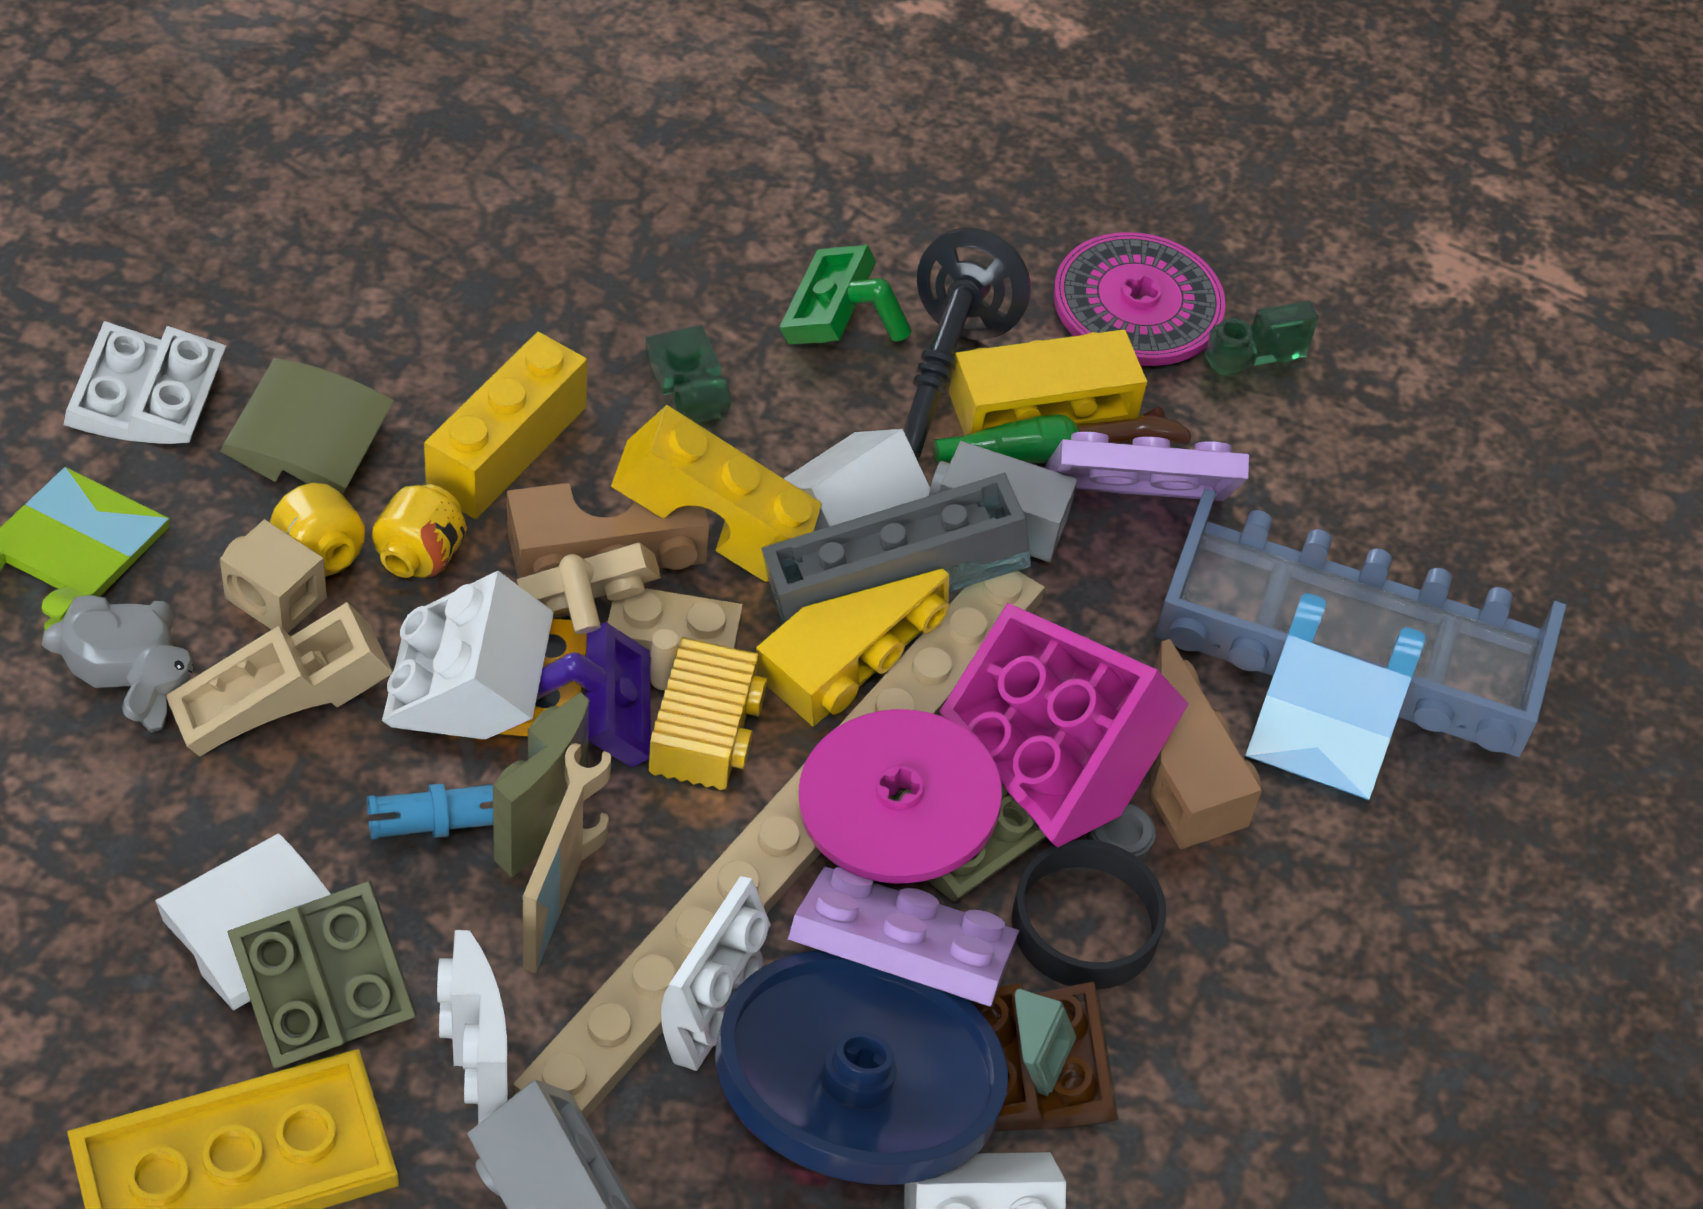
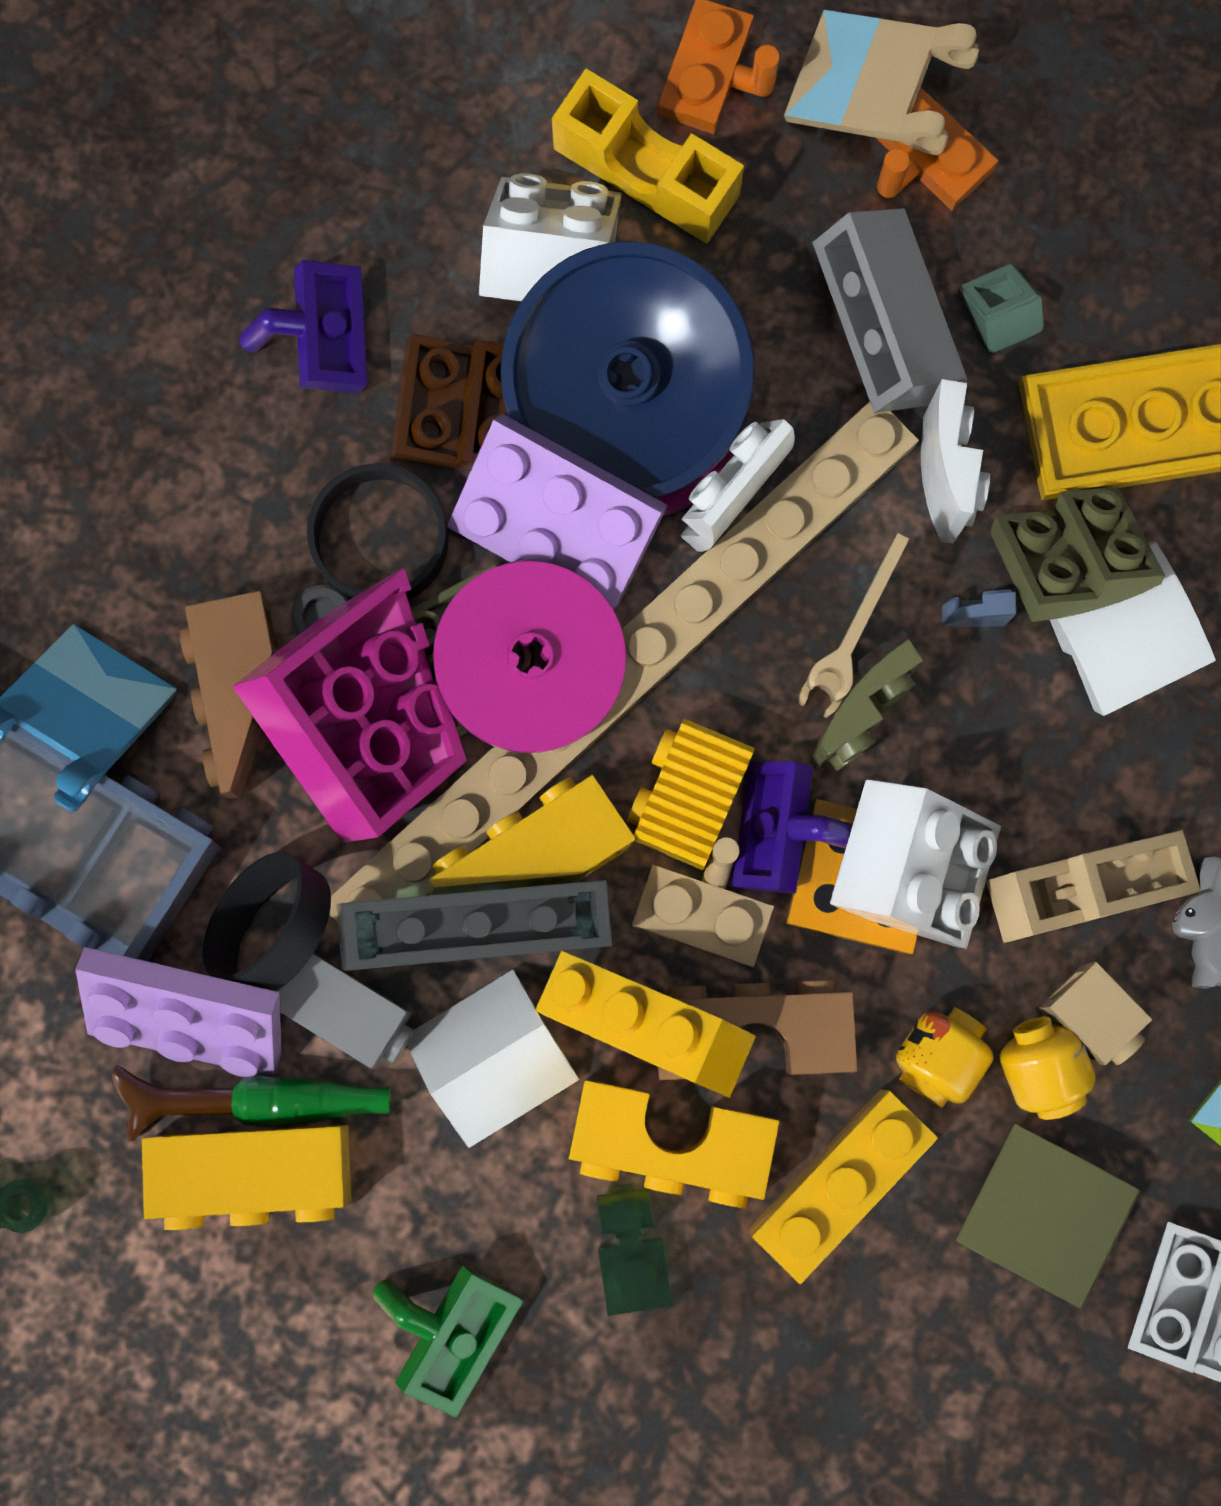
camera: 160 degrees left, 30 degrees up
dark azure pin [367,783,493,840] -> none
tan plate [517,542,661,634] -> none
black dish [904,228,1031,457] -> none
sand green slope [1015,989,1077,1096] -> none
piece [1053,232,1225,366] -> none
none -> black tyre [202,852,331,991]
none -> dark purple plate [239,260,367,393]
none -> yellow arch [569,1080,779,1209]
none -> sand blue tile [942,590,1016,627]

